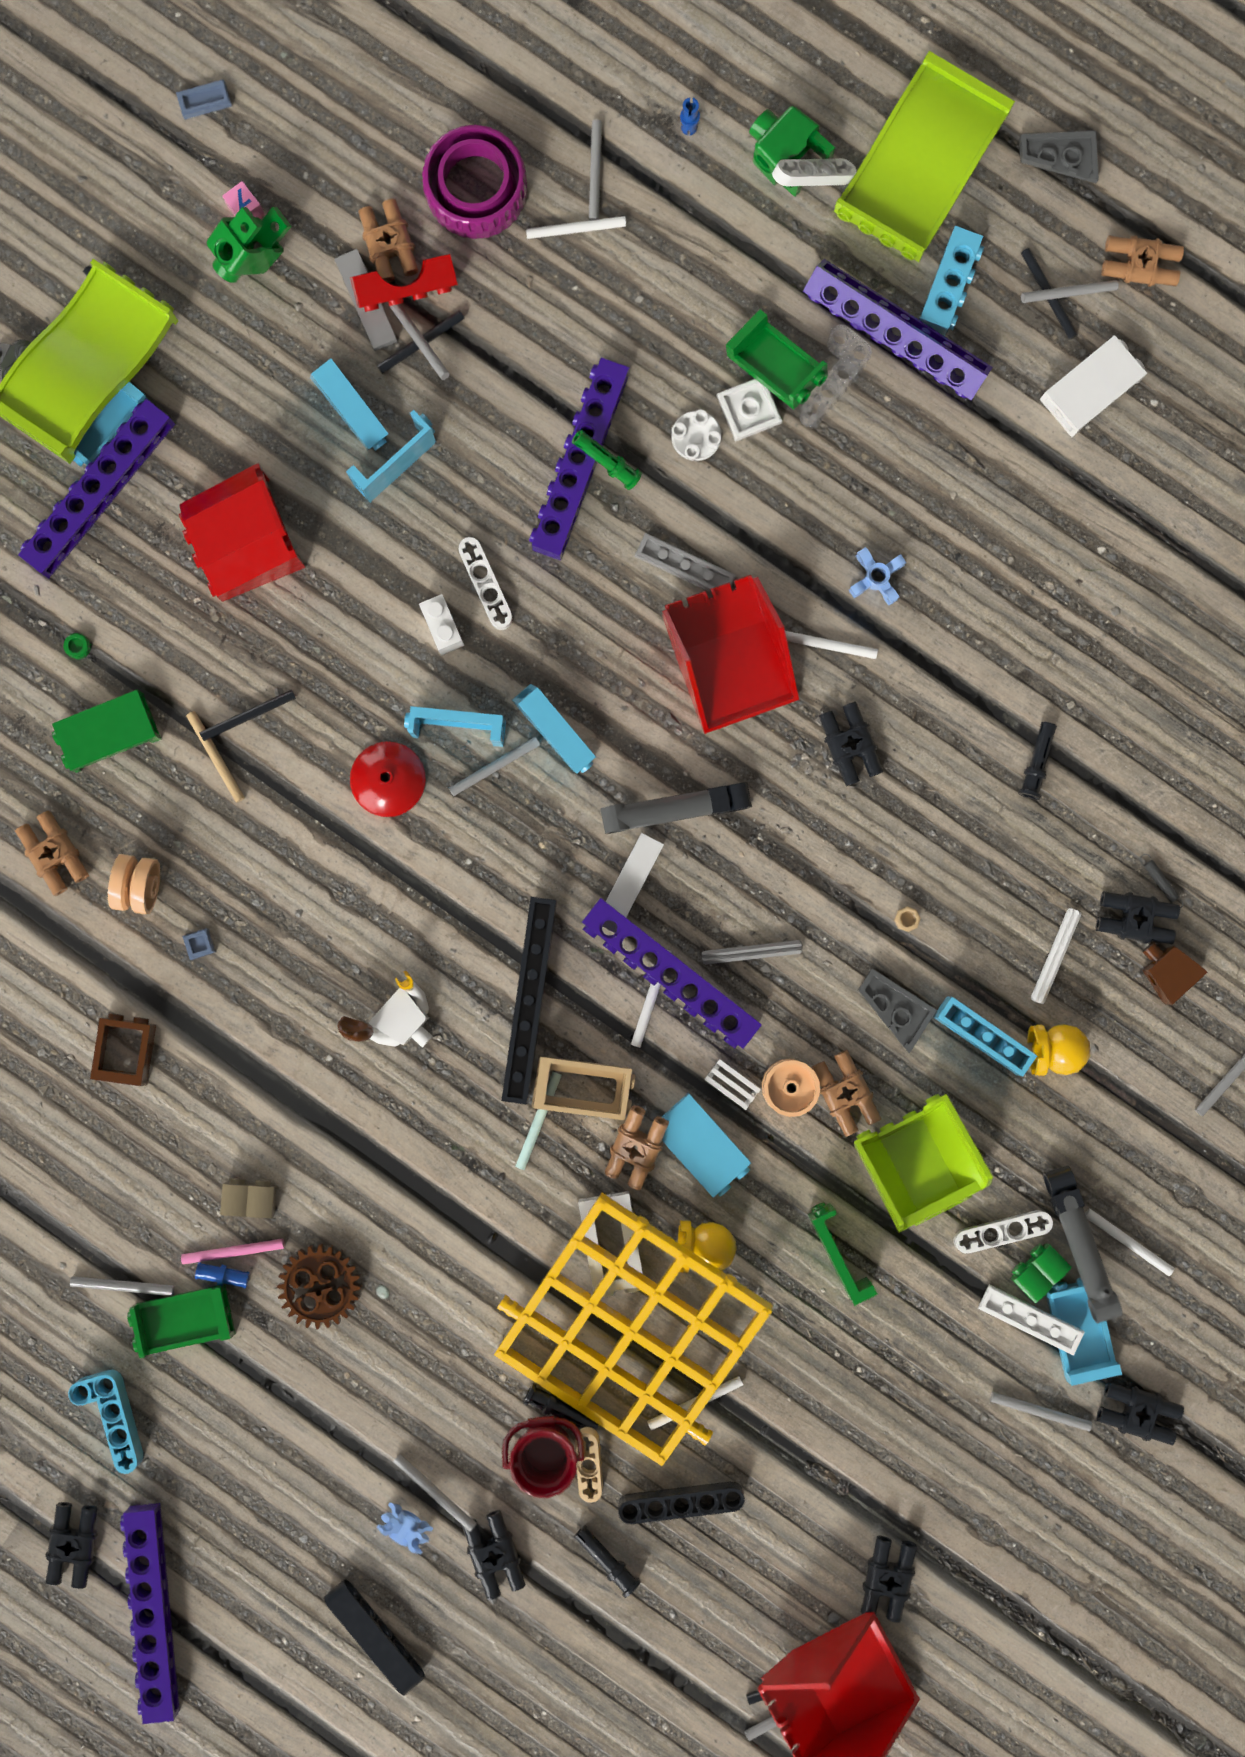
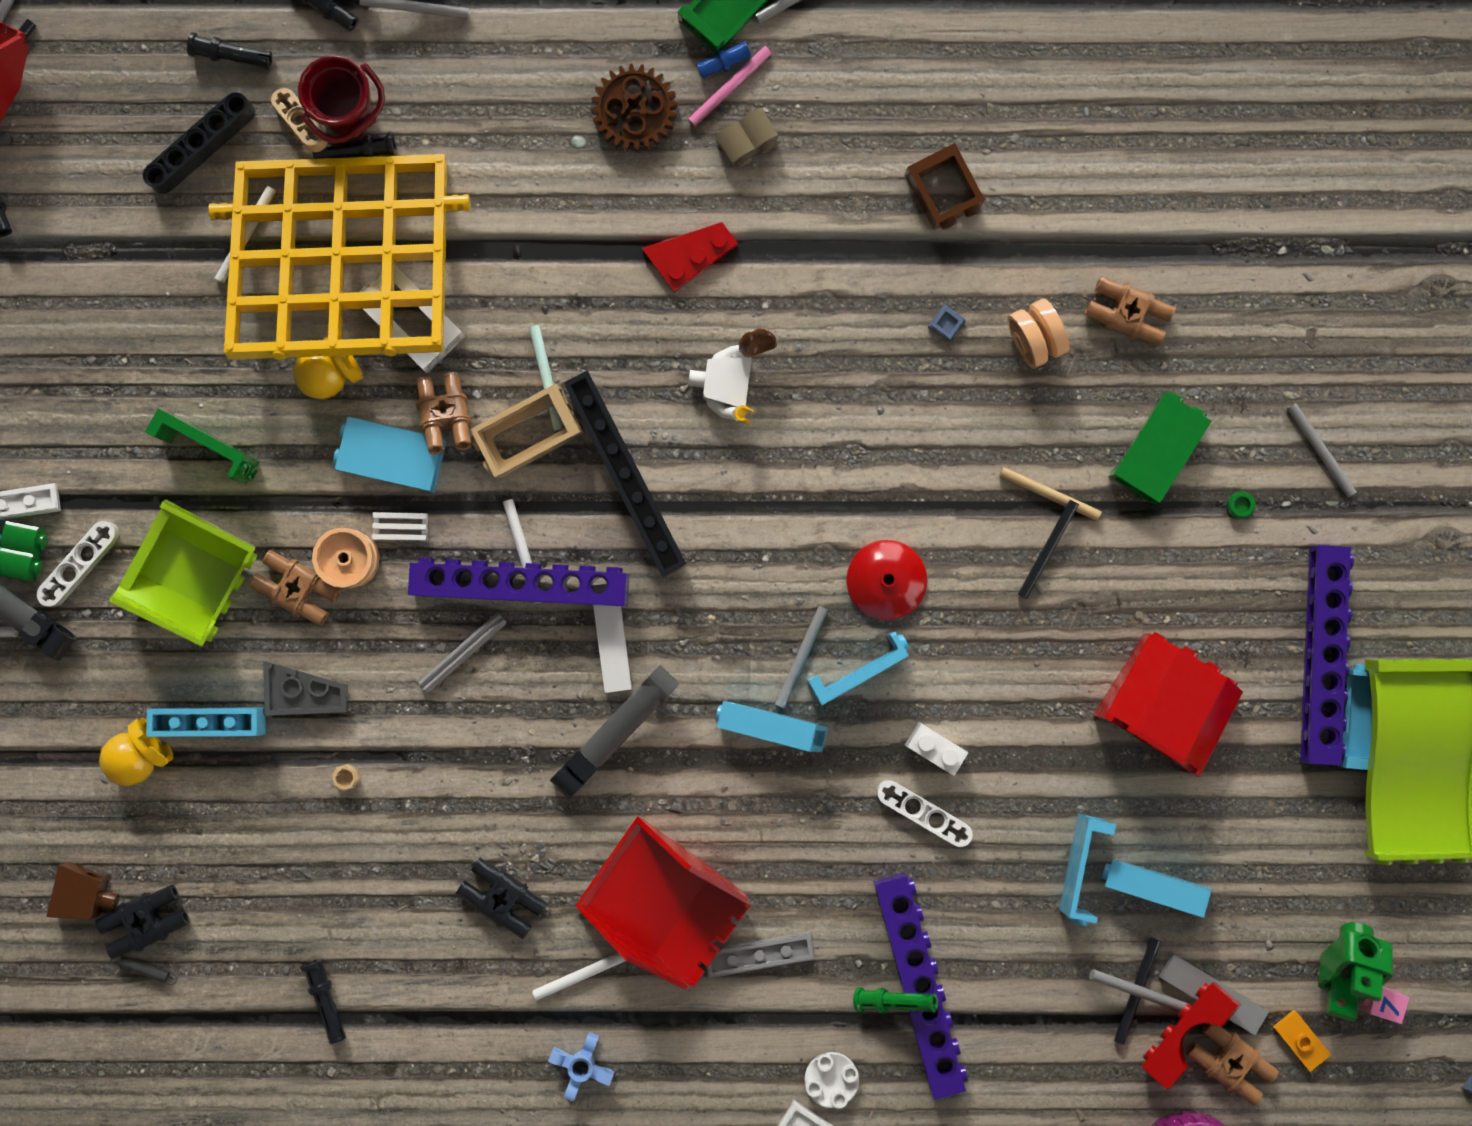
camera: 145 degrees right, 0 degrees up
white axle [1031,908,1081,1004] -> none
none -> red wing [642,222,738,293]
none -> light orange plate [1273,1010,1331,1072]

